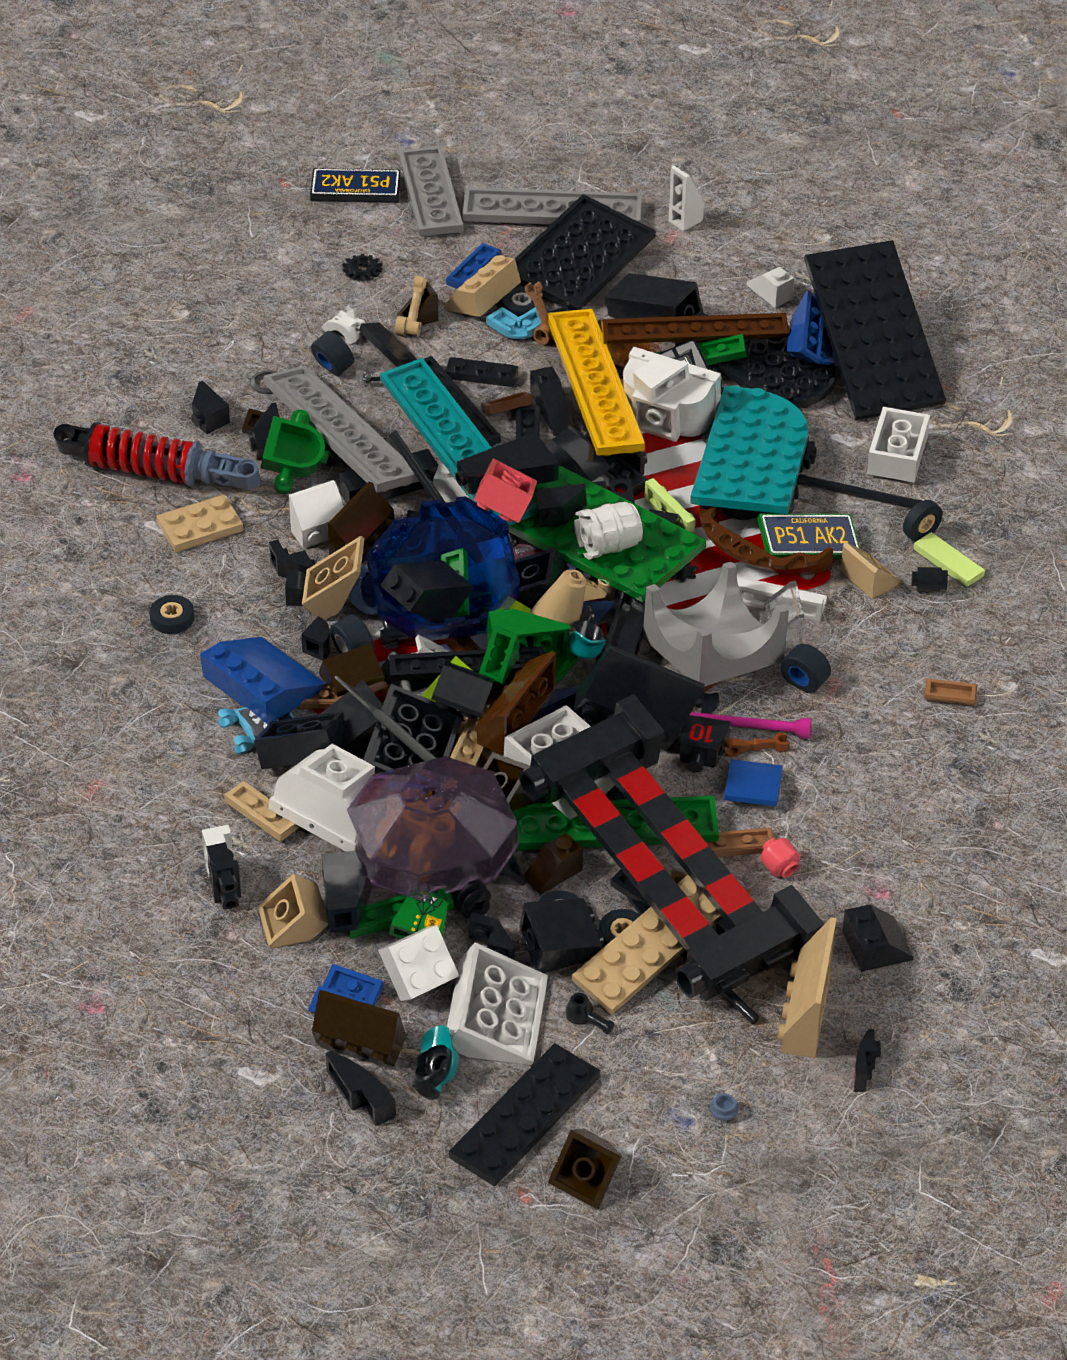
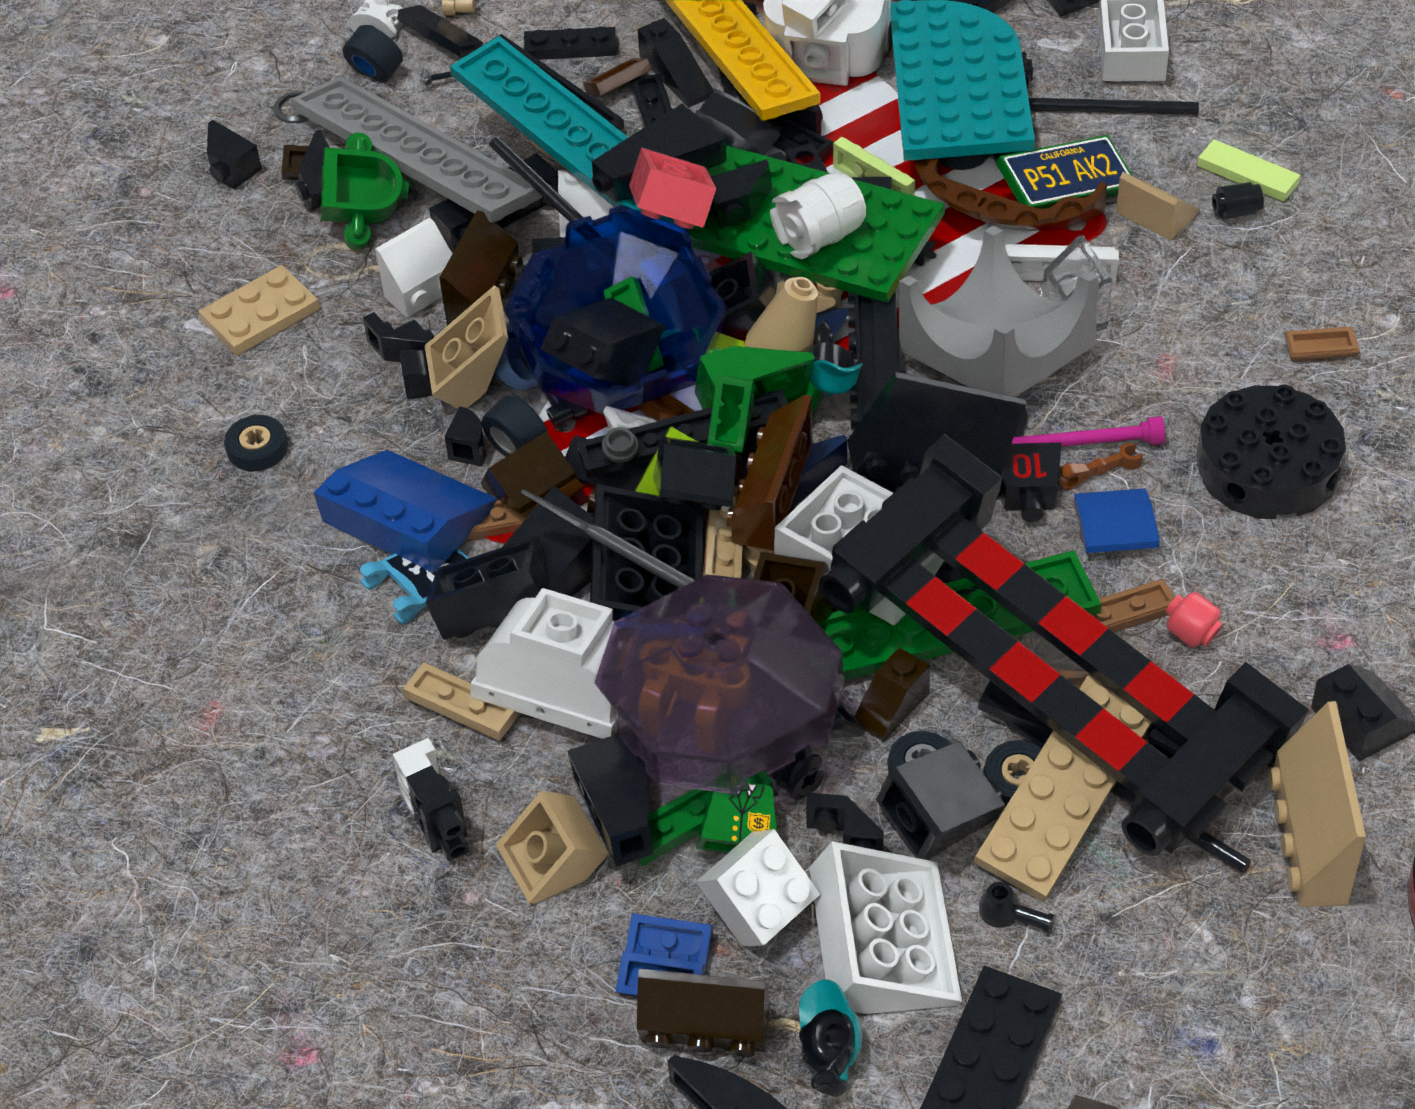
camera: 10 degrees left, 5 degrees up
piece [53,422,261,490] -> none
sand blue plate [710,1093,739,1121] -> none
black wheel [781,643,831,694] -> none
black bush [903,499,943,542] -> none
none -> dark grey plate [602,427,638,463]
none -> black brick [1196,385,1346,519]

